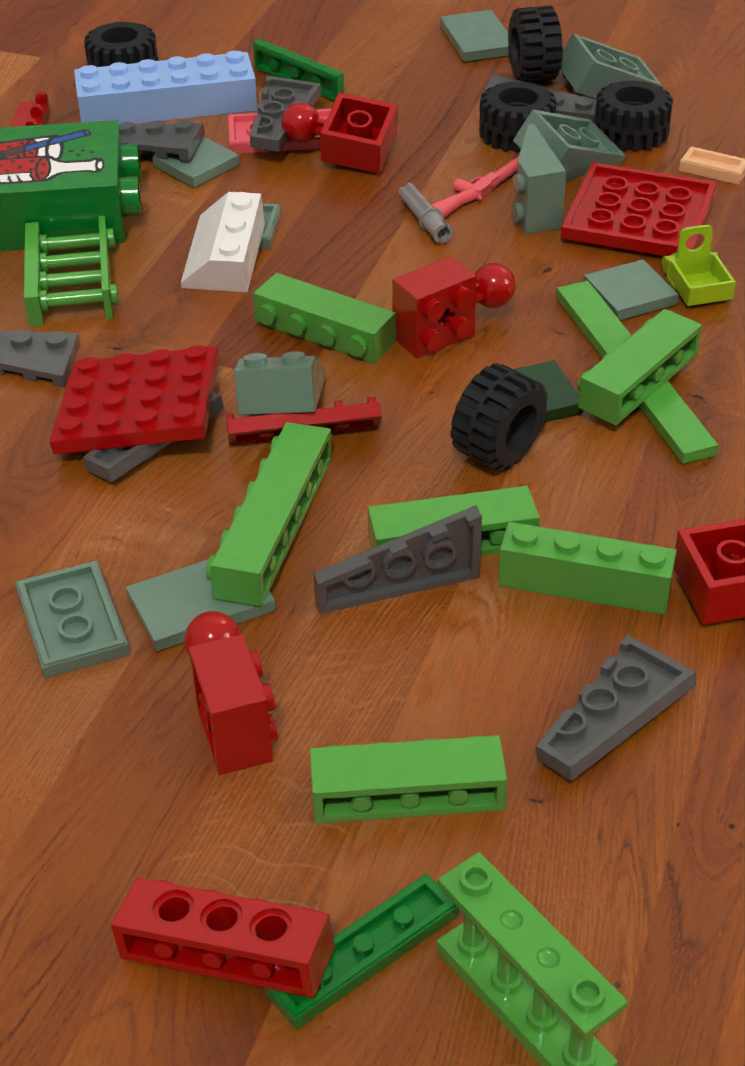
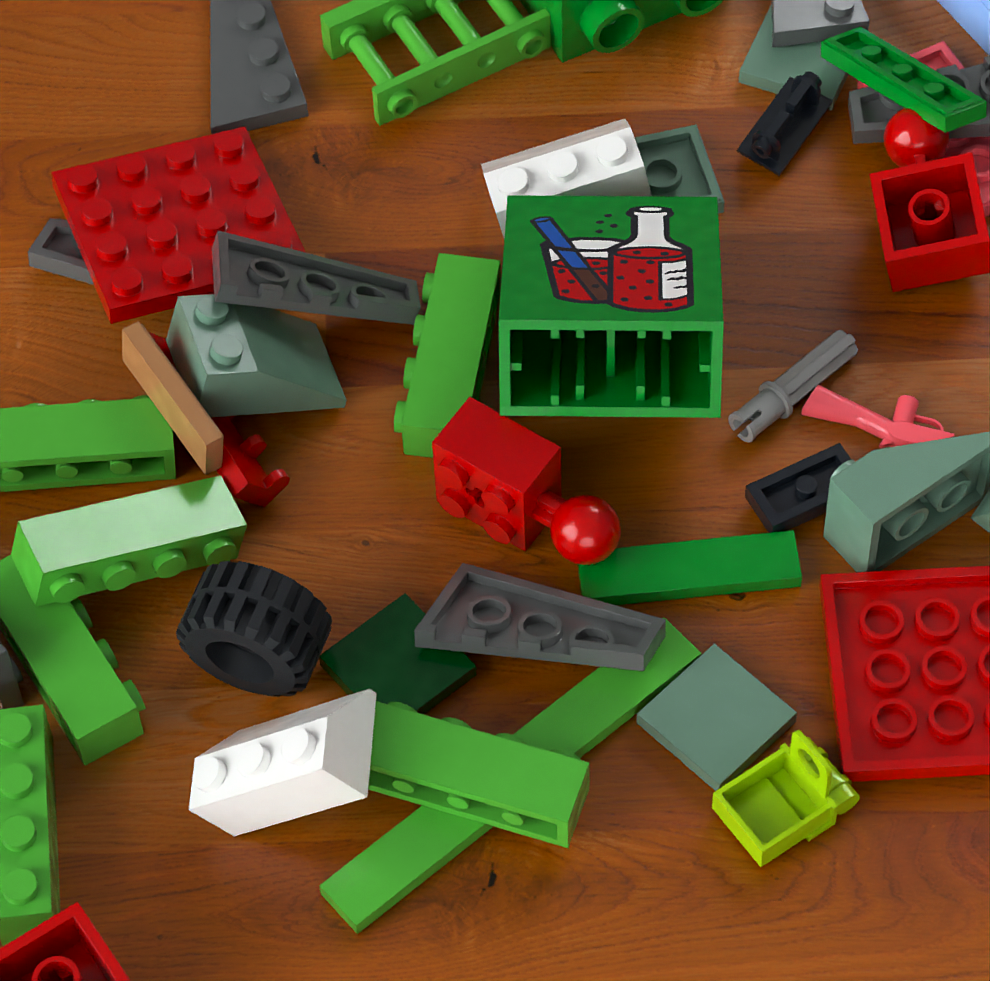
camera: 70 degrees right, 15 degrees up
none -> brick [11,475,247,607]
none -> medium nougat tile [122,321,224,475]
none -> white slope [189,689,377,837]
none -> dark grey wing [212,231,421,325]
none -> dark grey wing [414,563,666,671]
none -> green brick [499,195,724,418]
none -> green tile [577,530,802,605]
none -> black hinge [737,71,833,176]
none -> black plate [745,443,851,533]
none -> green tile [821,26,987,133]

